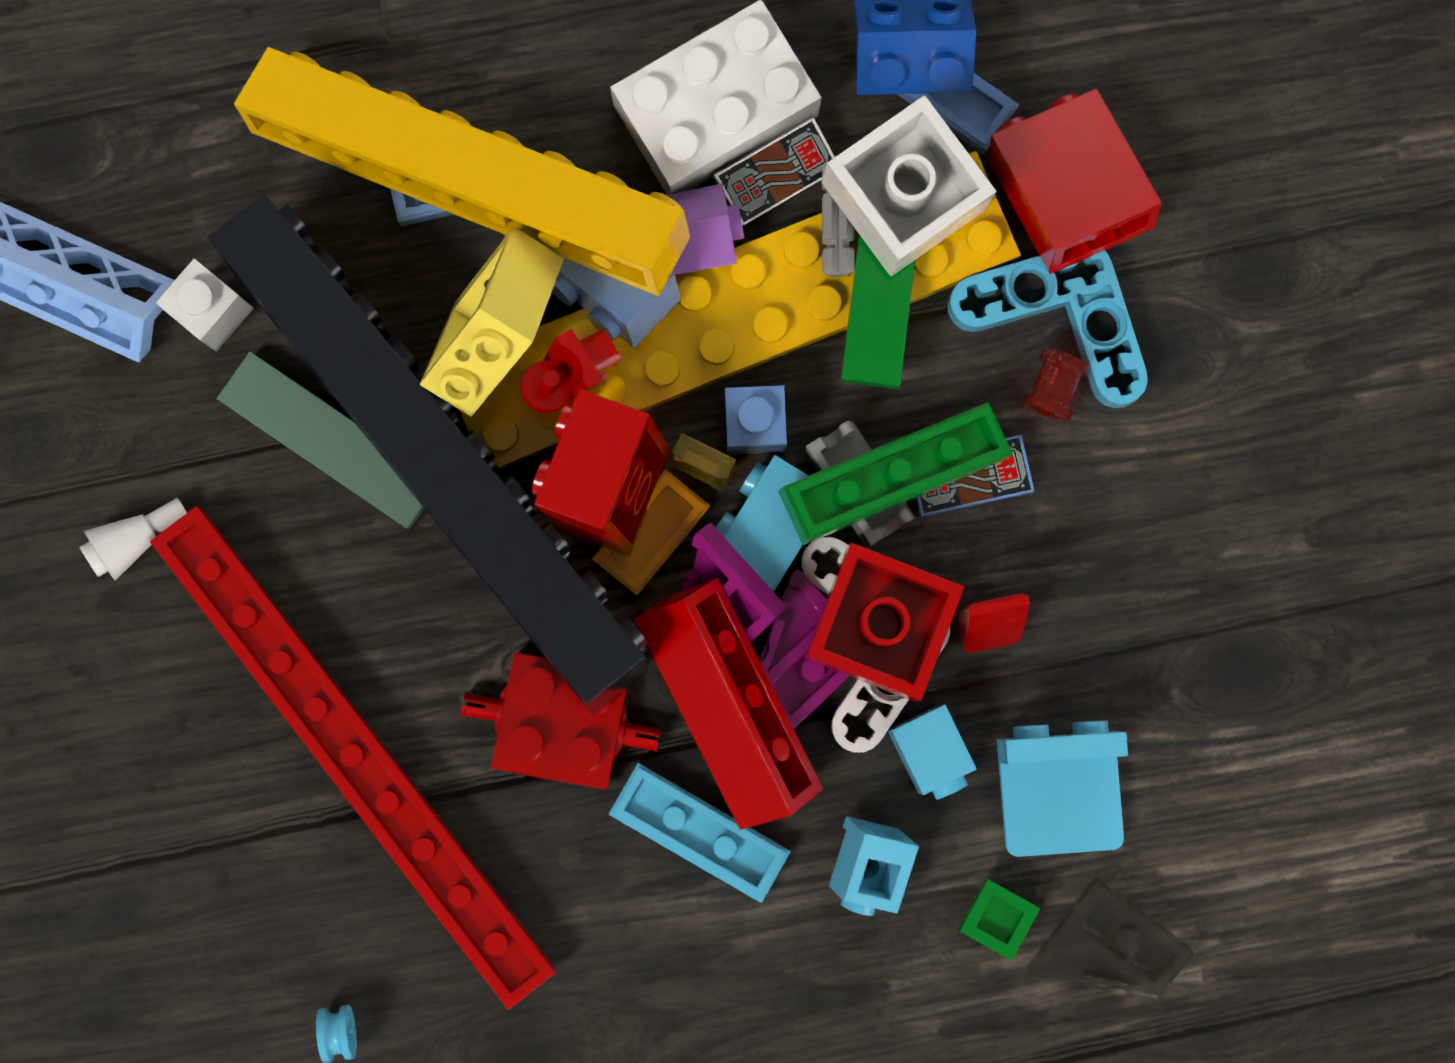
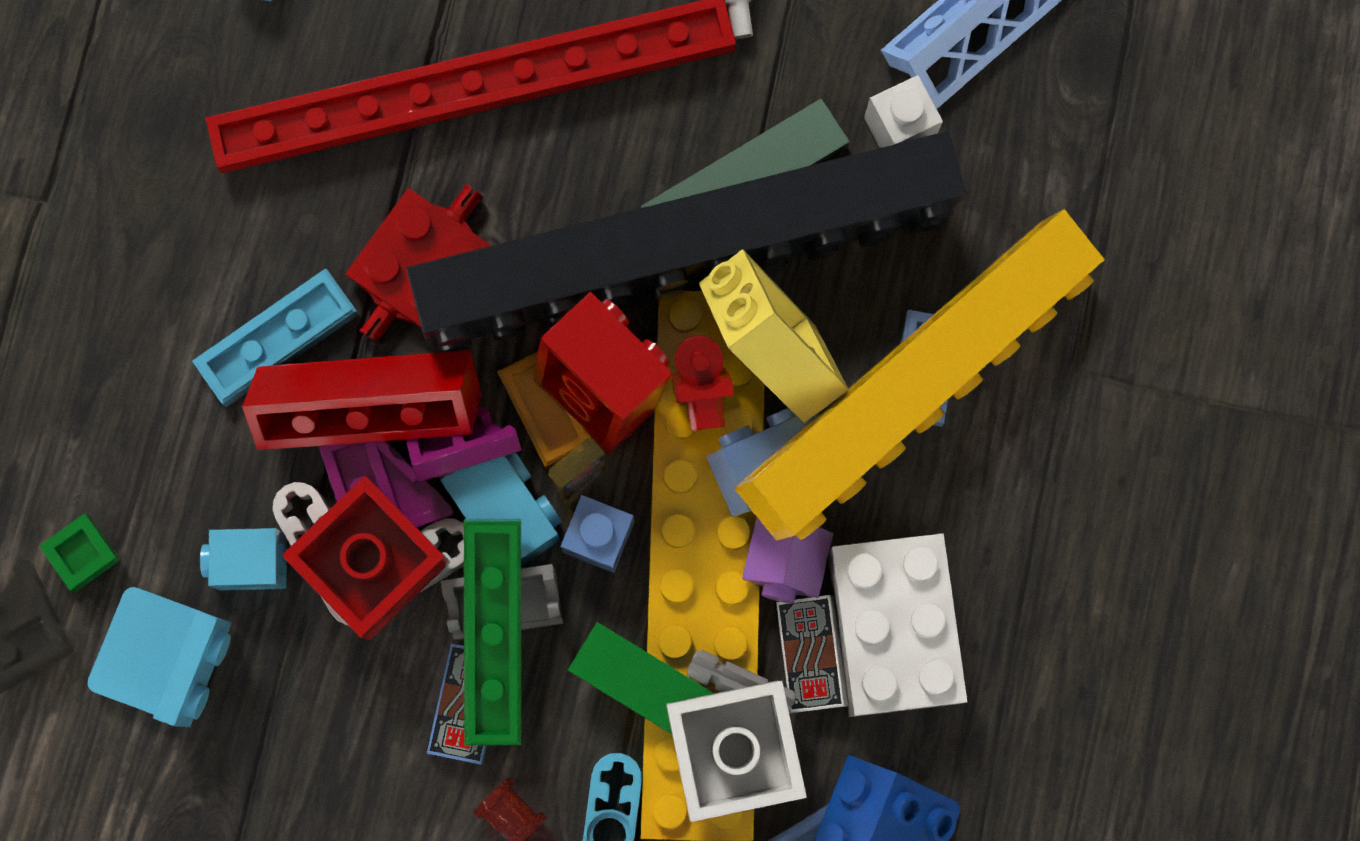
camera: 115 degrees right, 5 degrees down
medium azure brick [829,816,919,916] -> none
red slope [955,593,1030,653] -> none

